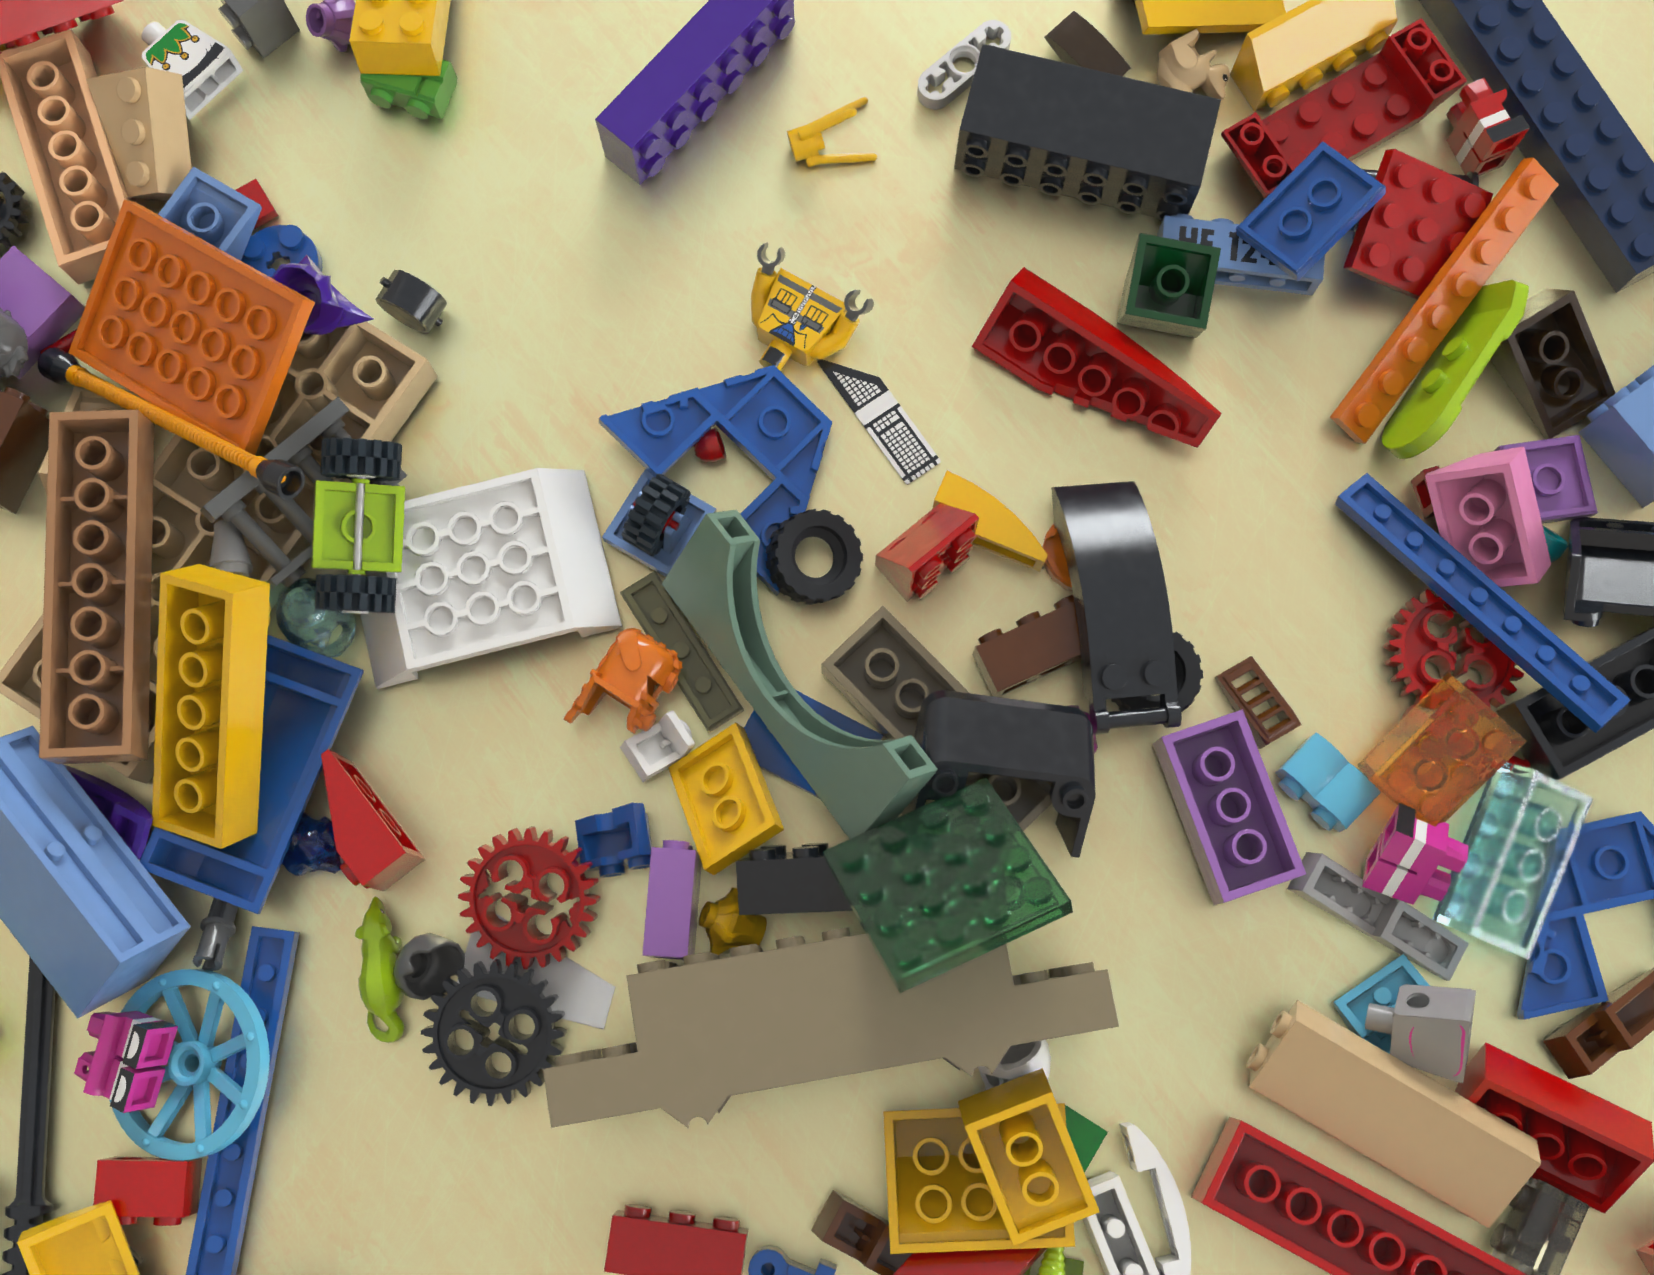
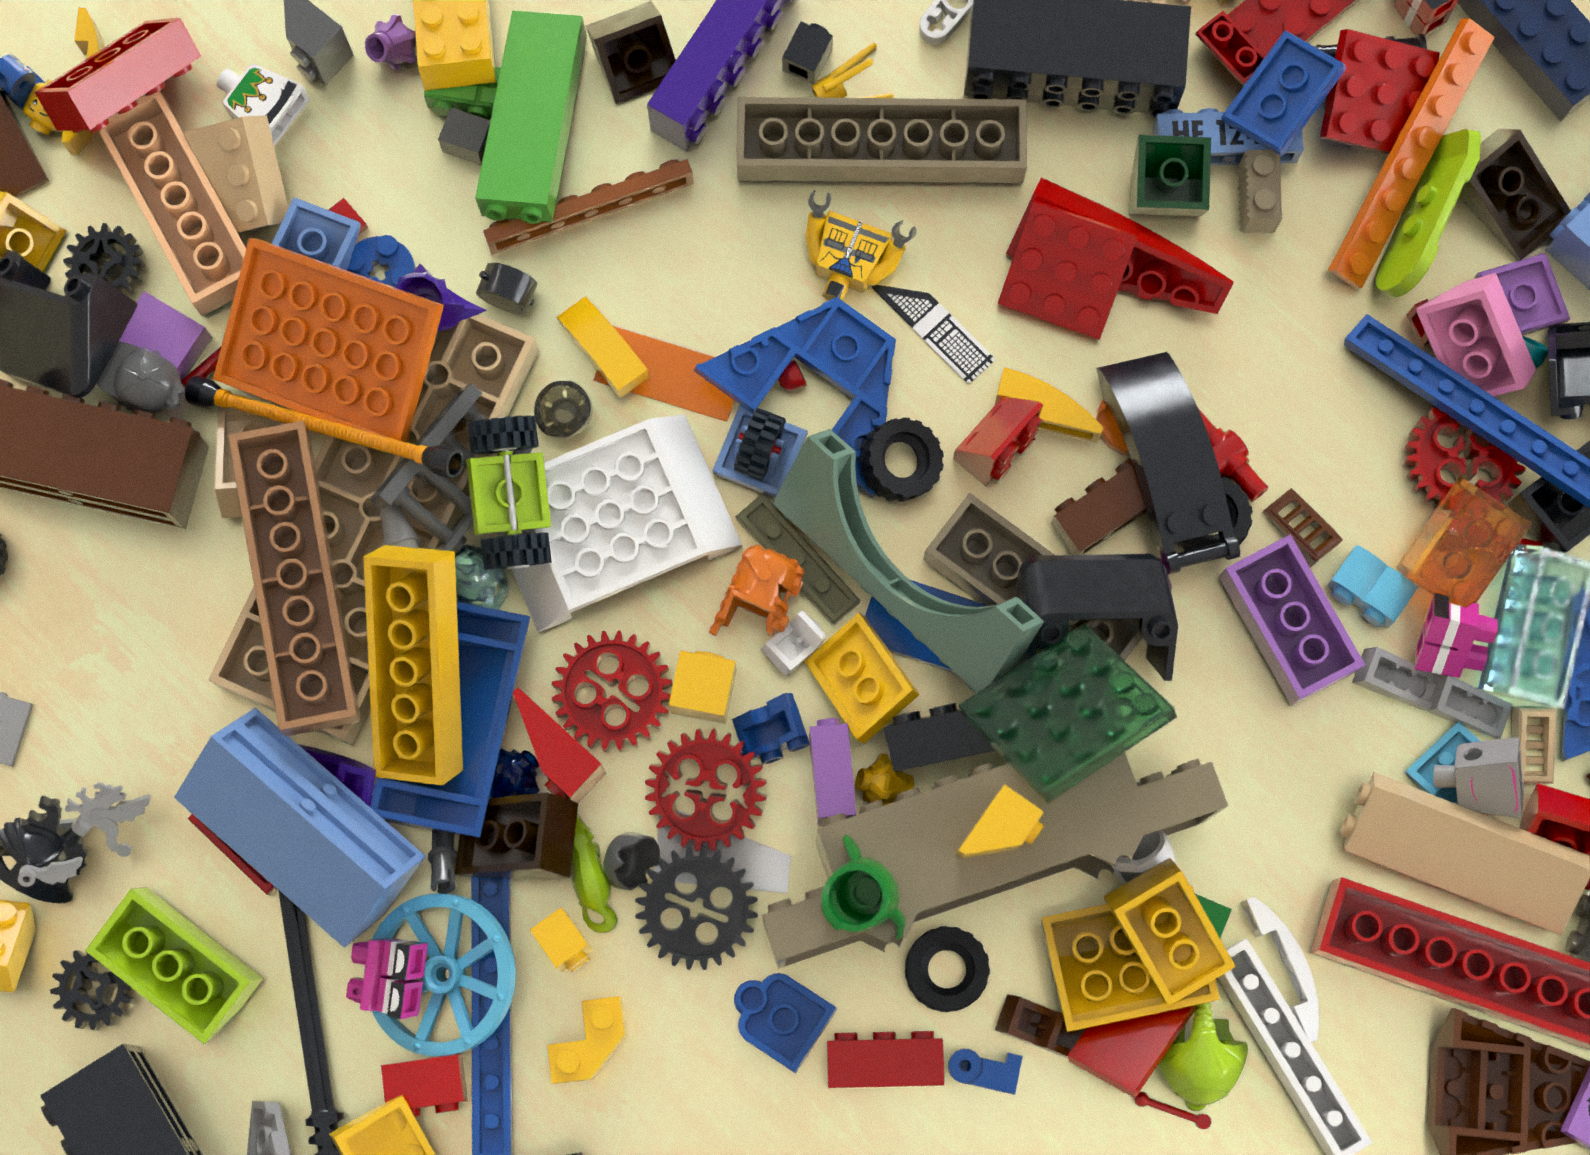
camera: 10 degrees left, 0 degrees up
none -> dark grey brick [438,107,490,166]
none -> dark brown slope [455,792,578,880]
none -> bright green brick [475,10,587,224]
none -> dark orange plate [483,159,694,255]
none -> yellow brick [530,907,594,973]
none -> clear smoke helmet [534,381,593,439]
none -> yellow brick [547,996,627,1084]
none -> red gear [551,630,673,752]
none -> yellow slope [556,296,649,398]
none -> dark brown slope [586,1,676,103]
none -> orange sticker [593,326,734,422]
none -> yellow head [669,650,737,724]
none -> blue plate [734,973,838,1073]
none -> dark tan brick [737,97,1027,183]
none -> black brick [782,21,833,84]
none -> green piece [821,834,906,940]
none -> black tyre [905,926,990,1012]
none -> yellow slope [956,784,1044,858]
none -> red plate [997,199,1138,340]
none -> red pin [1198,408,1269,502]
none -> dark tan brick [1237,150,1282,233]
none -> tan slope [1511,706,1556,784]

